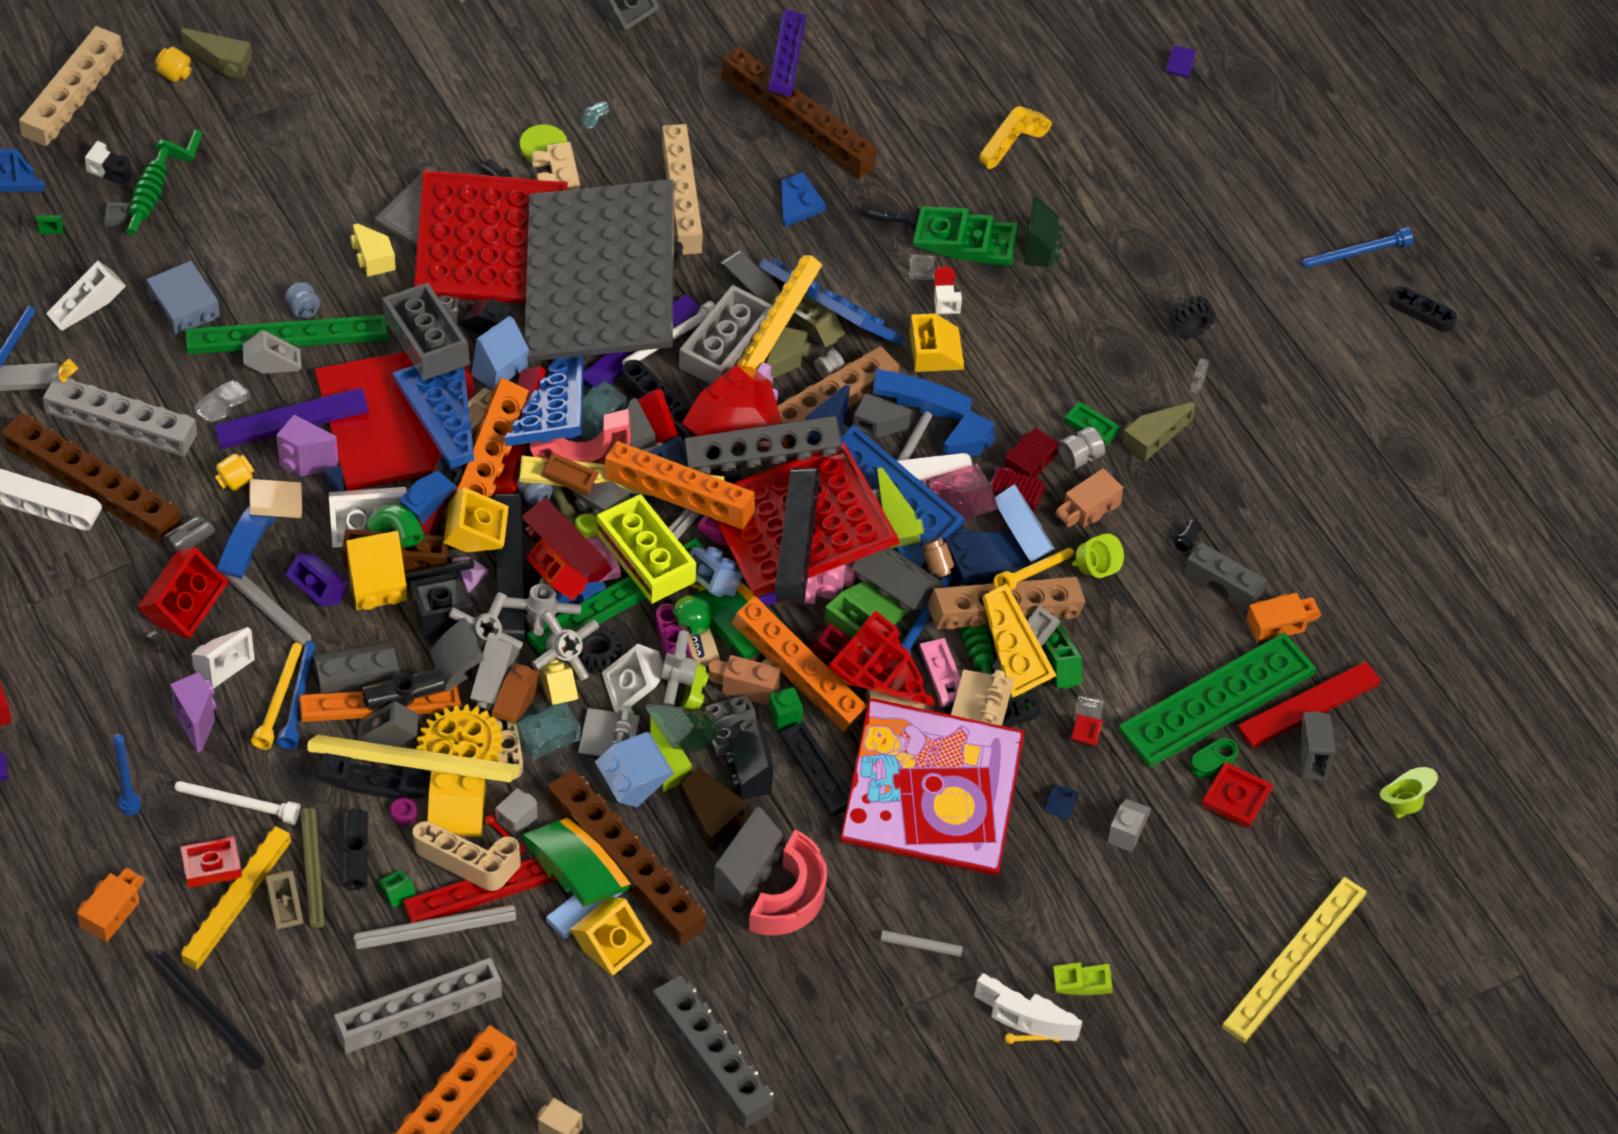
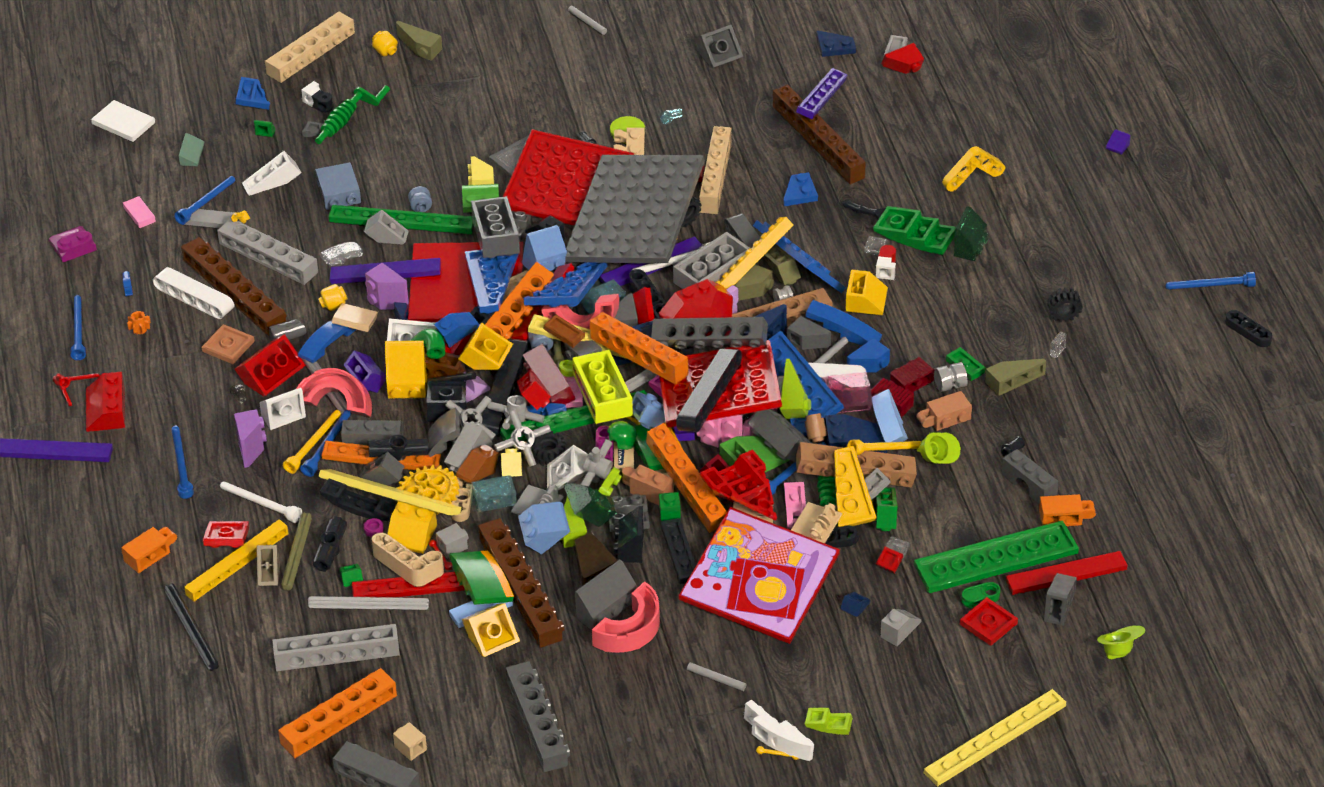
camera: 20 degrees right, 10 degrees down
none -> nougat tile [202,324,255,364]
none -> coral brick [296,368,372,417]
none -> bright green brick [462,184,499,213]

